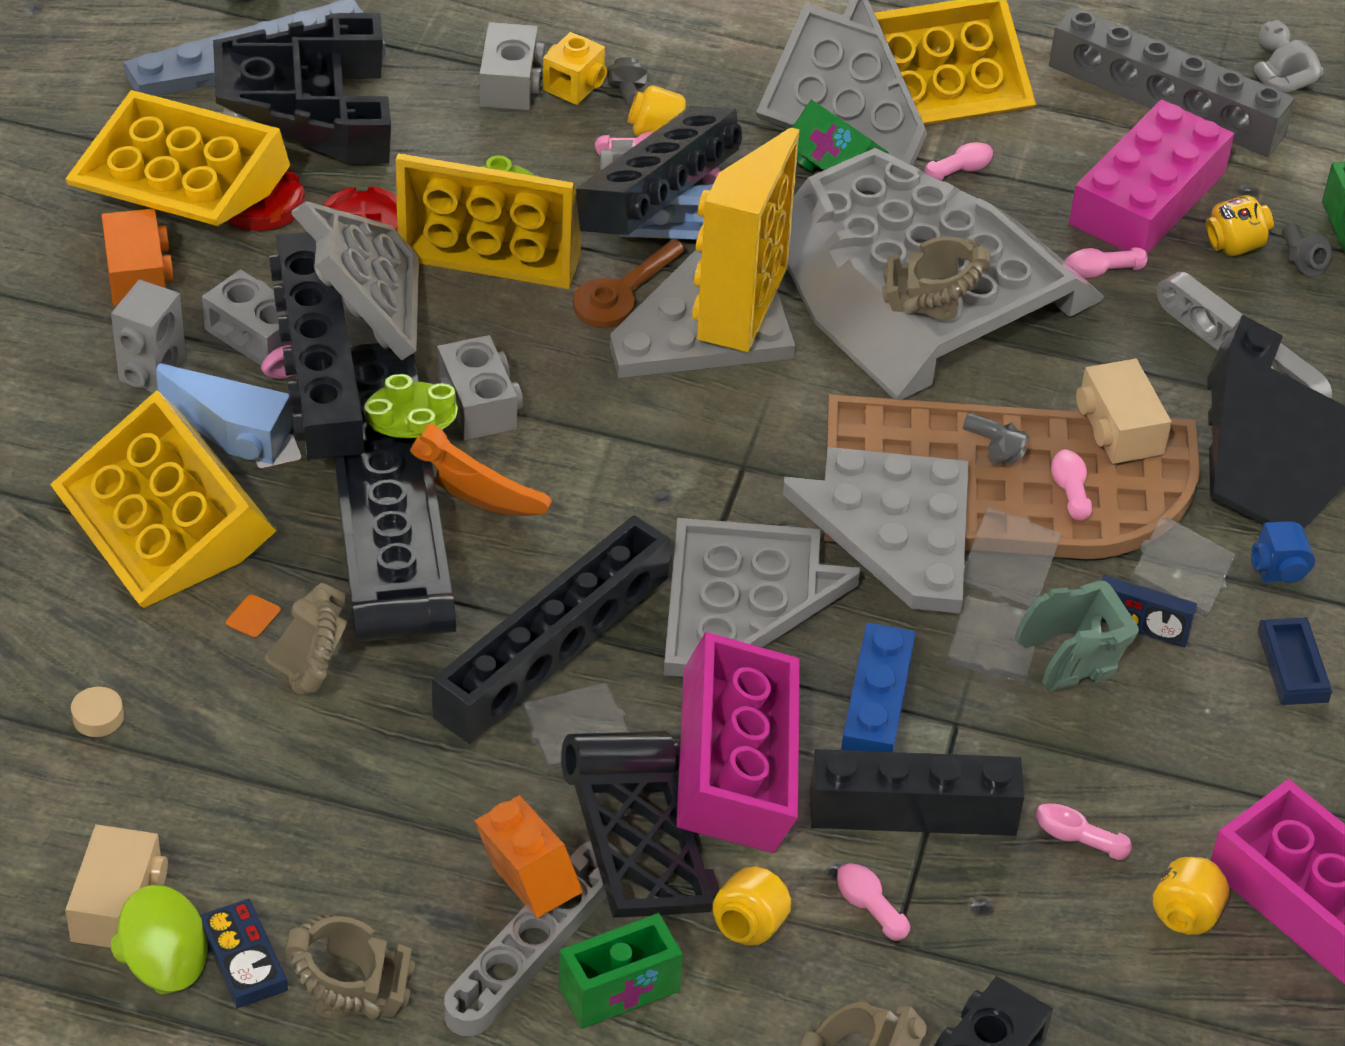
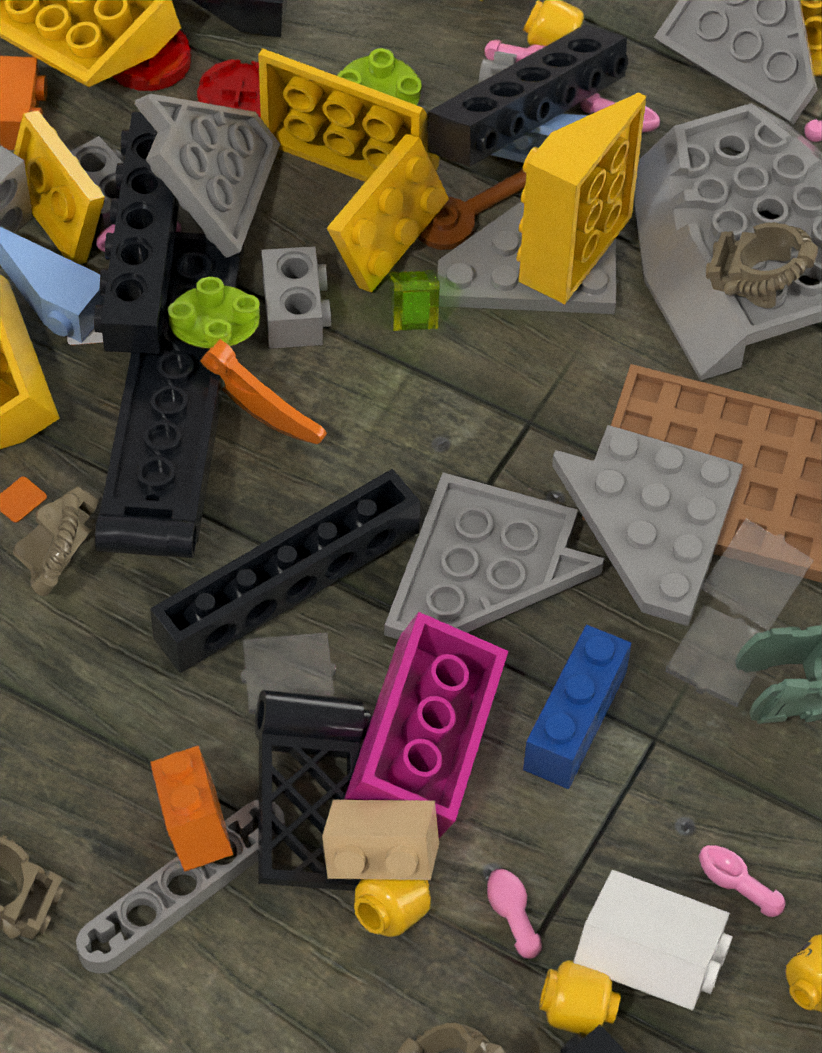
camera: 15 degrees right, 10 degrees up
green brick [558,913,683,1029] -> none
green brick [792,99,889,193] -> none
black brick [810,749,1024,836] -> none
dark grey plate [963,412,1029,465] -> none
none -> yellow plate [13,110,105,264]
none -> tan brick [322,800,439,880]
none -> yellow plate [327,133,449,293]
none -> clear neon green slope [389,270,440,331]
none -> yellow head [539,960,621,1036]
none -> white brick [574,870,733,1010]

